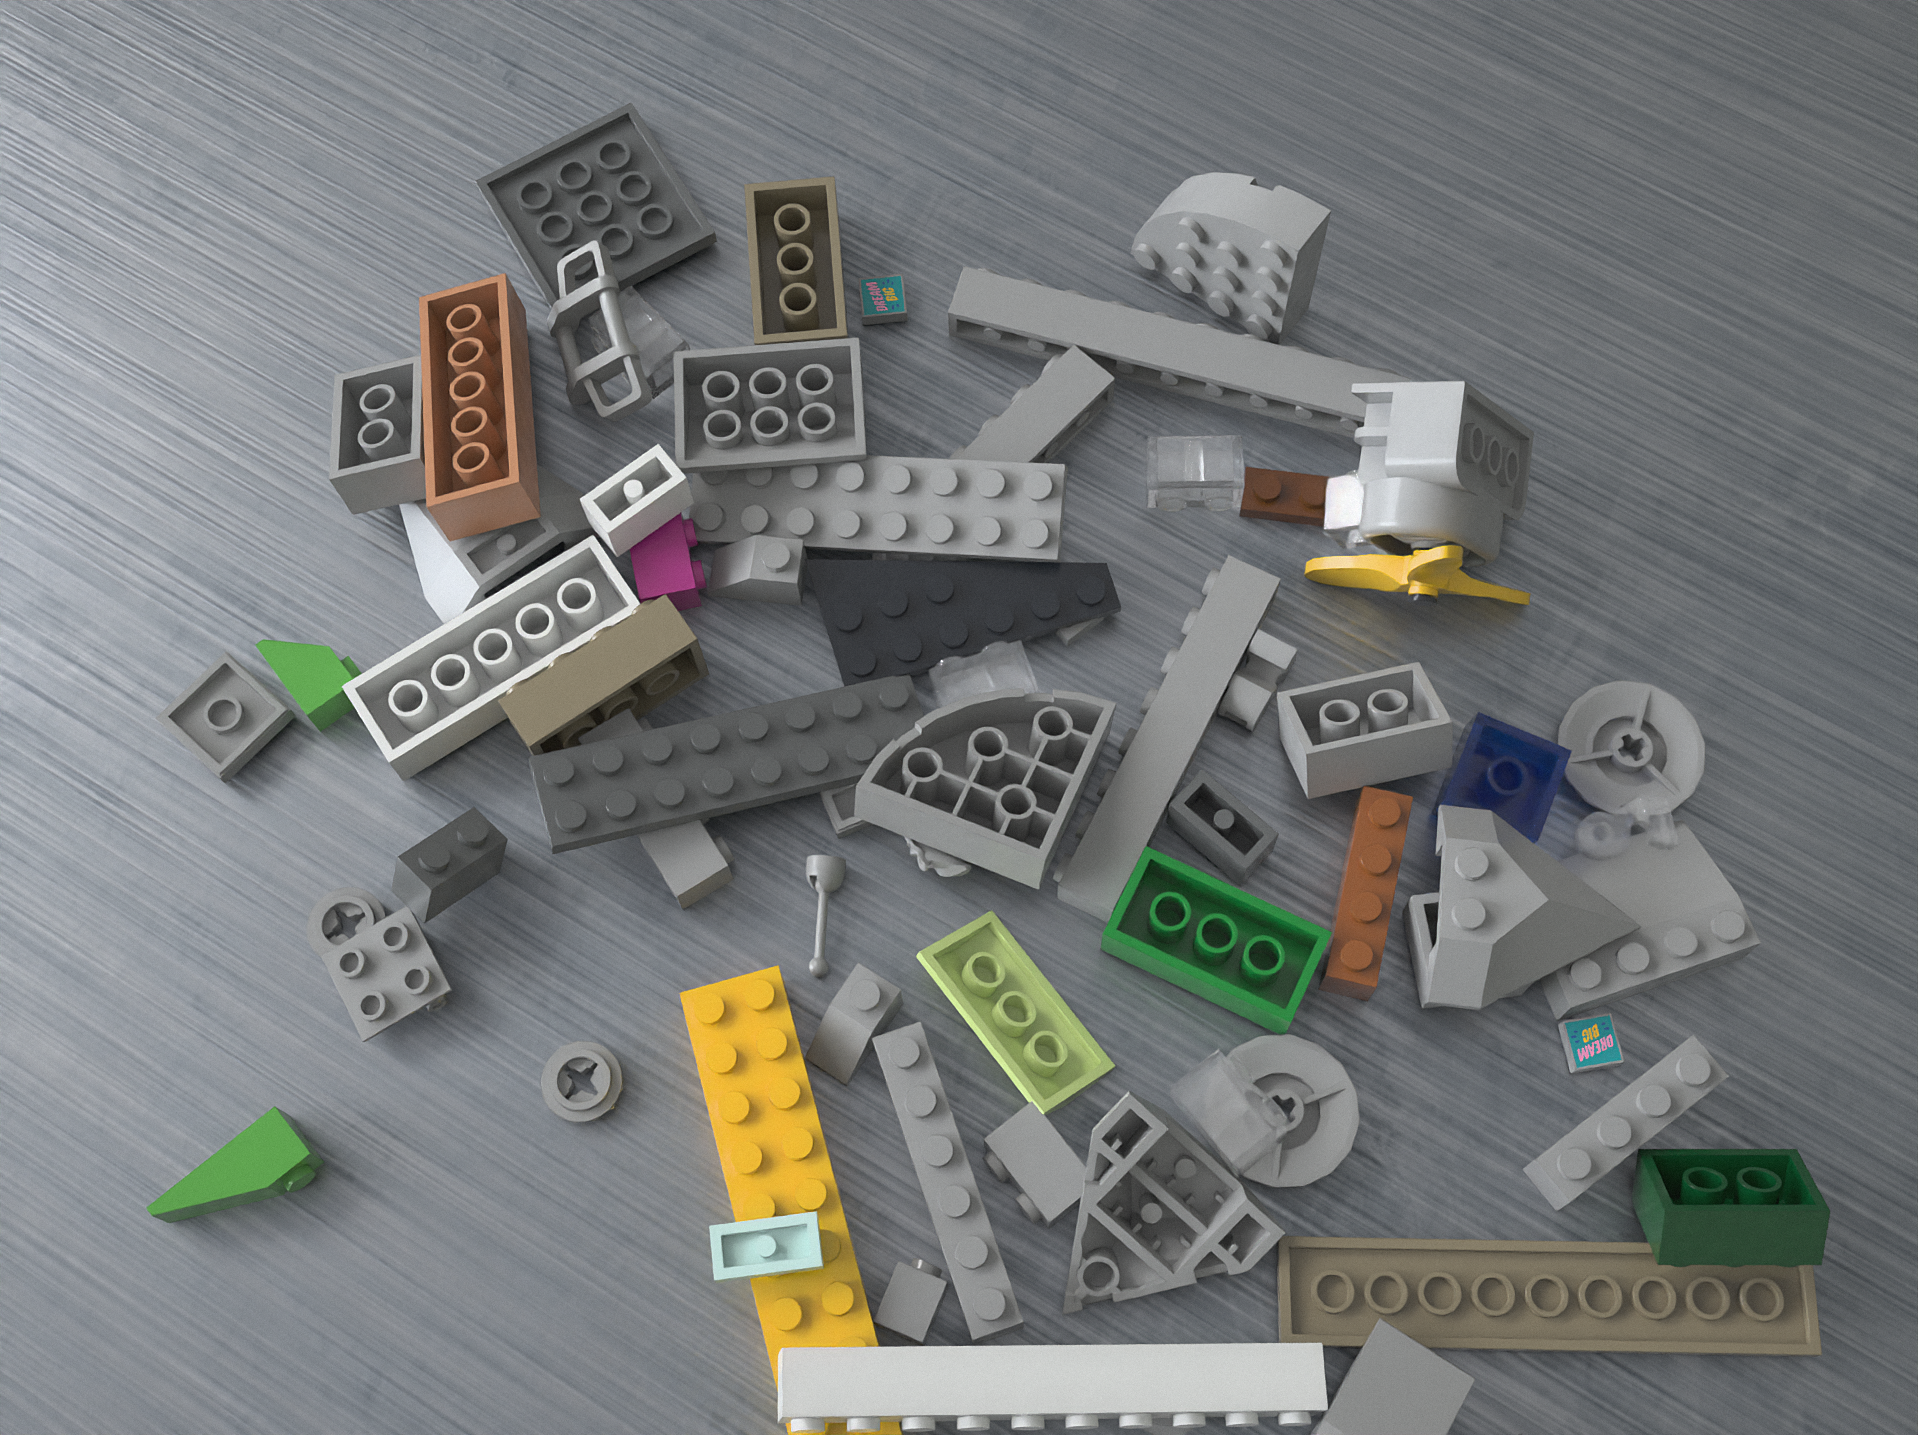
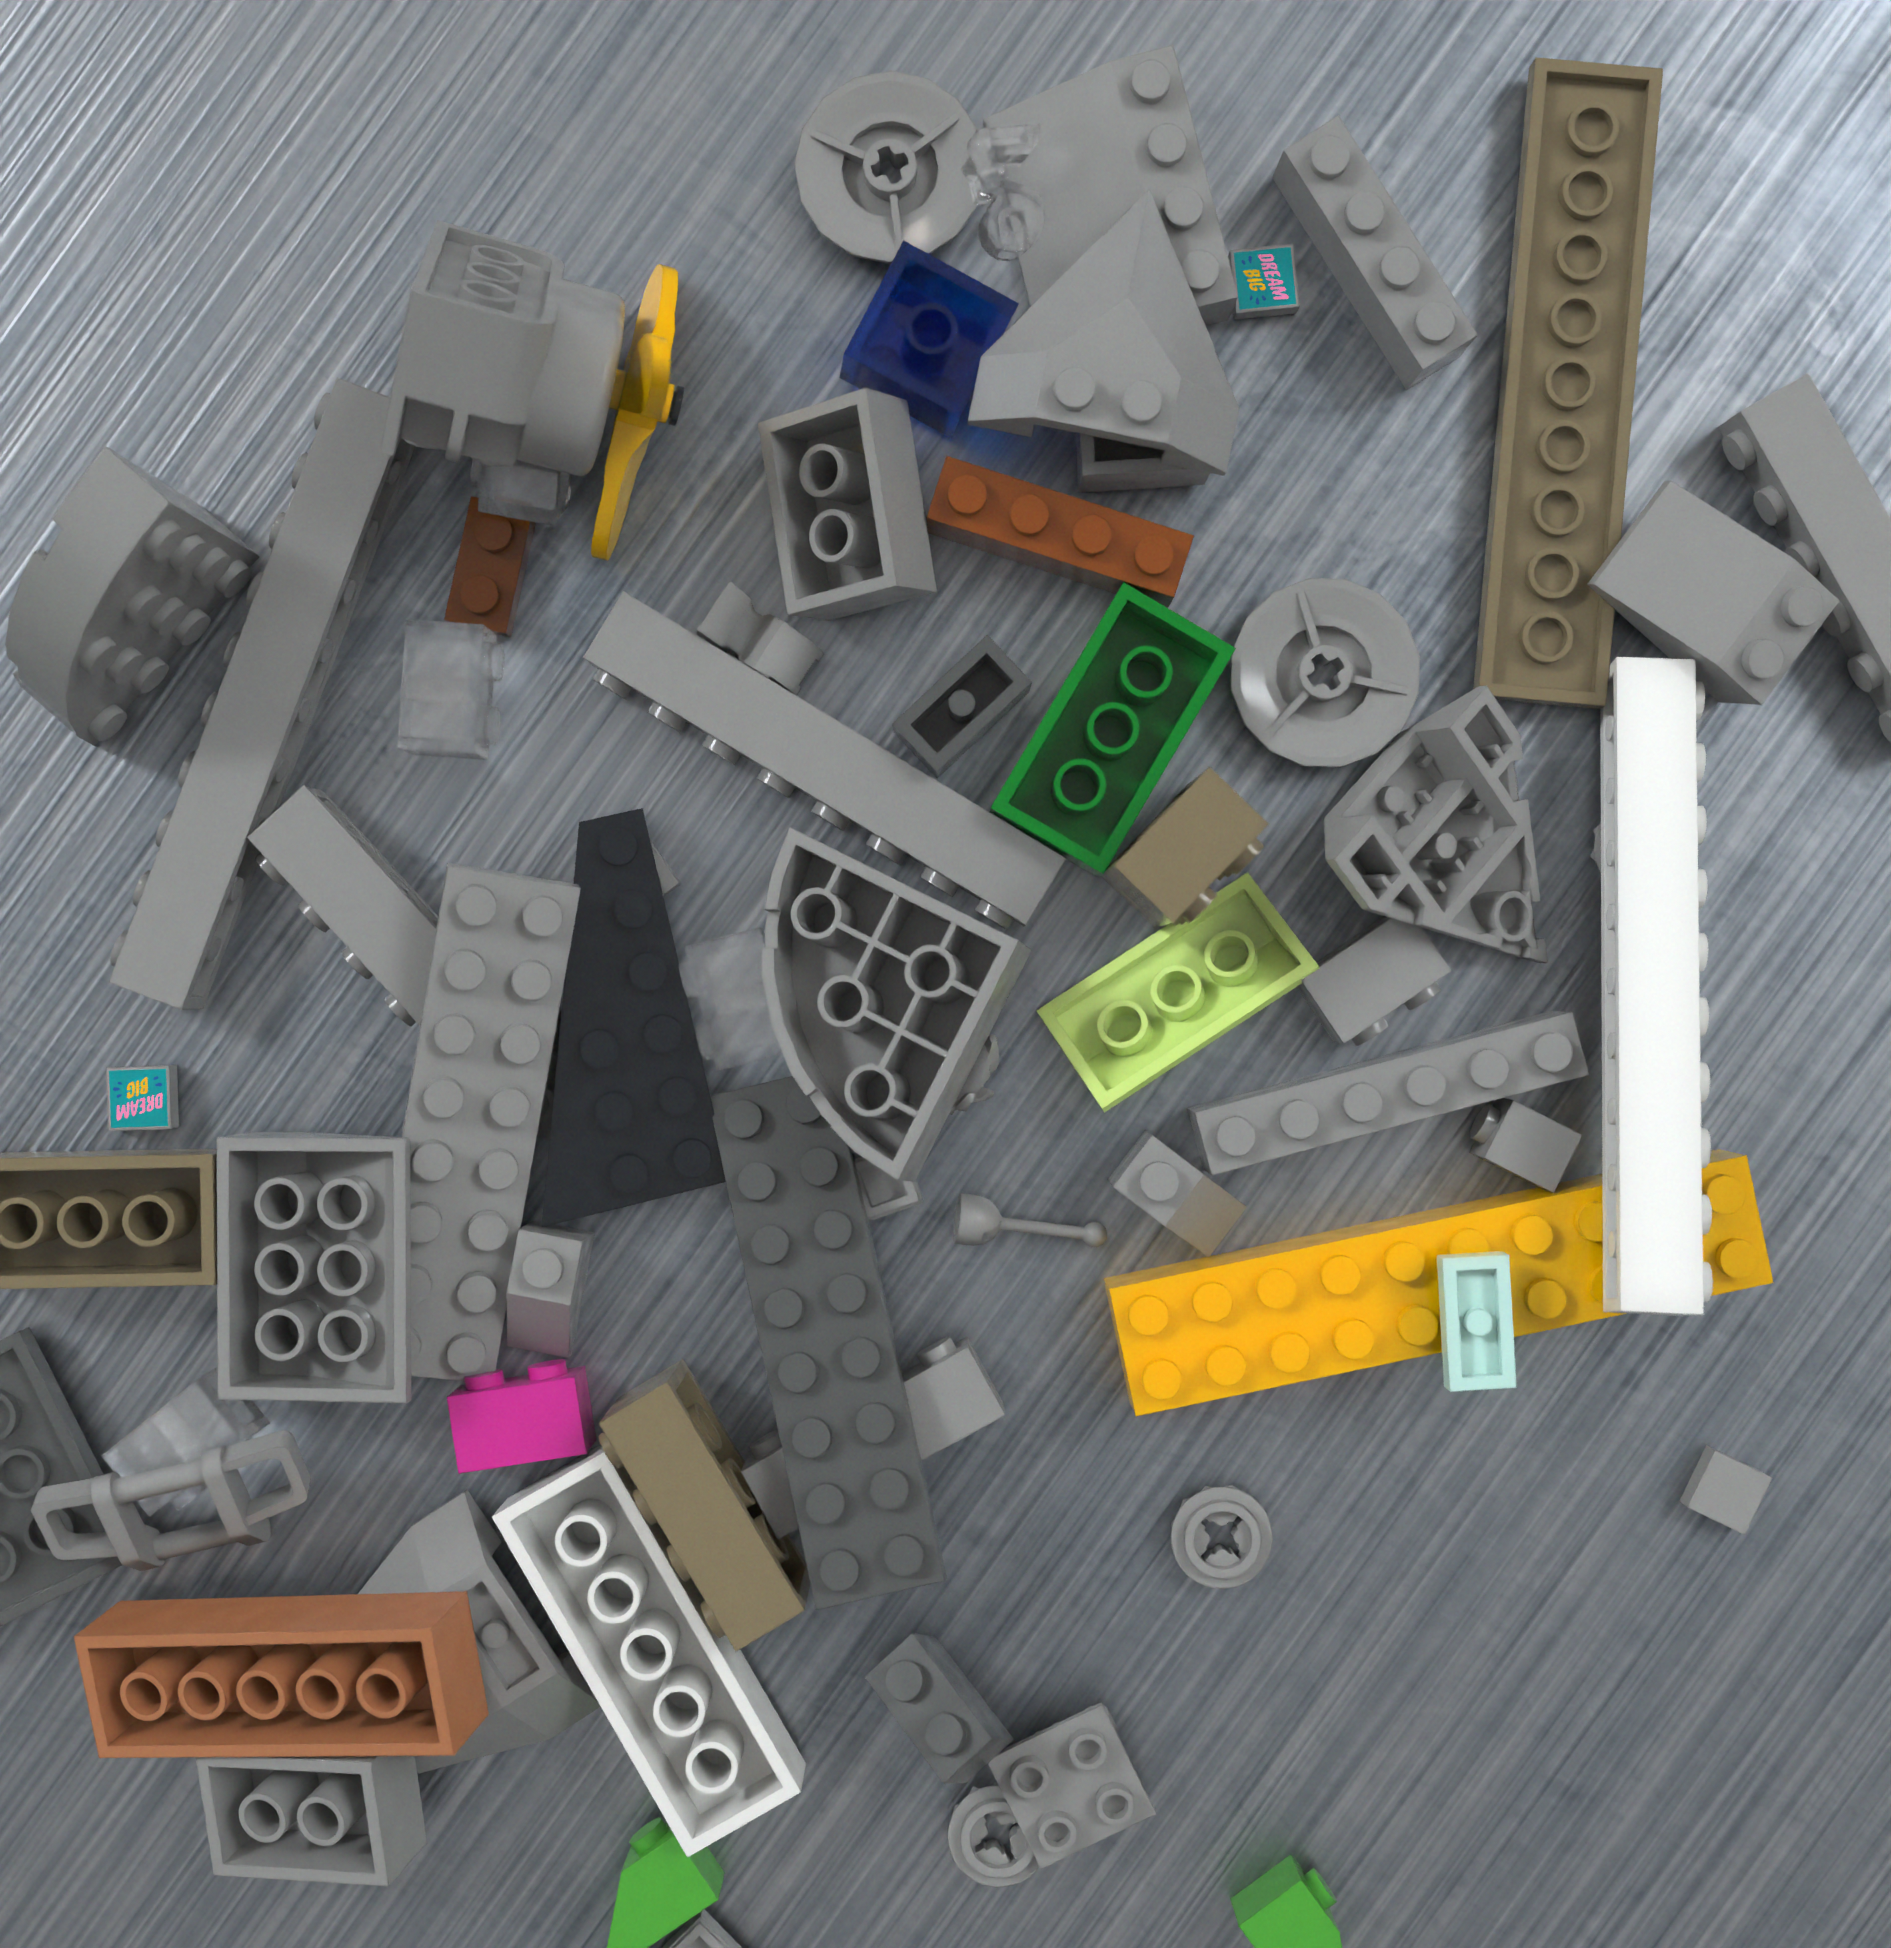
camera: 90 degrees left, 20 degrees up
white brick [580,444,694,557] -> none
clear brick [1170,1048,1288,1179] -> none
dark green brick [1632,1149,1831,1268] -> none
none -> dark tan brick [1101,767,1269,927]

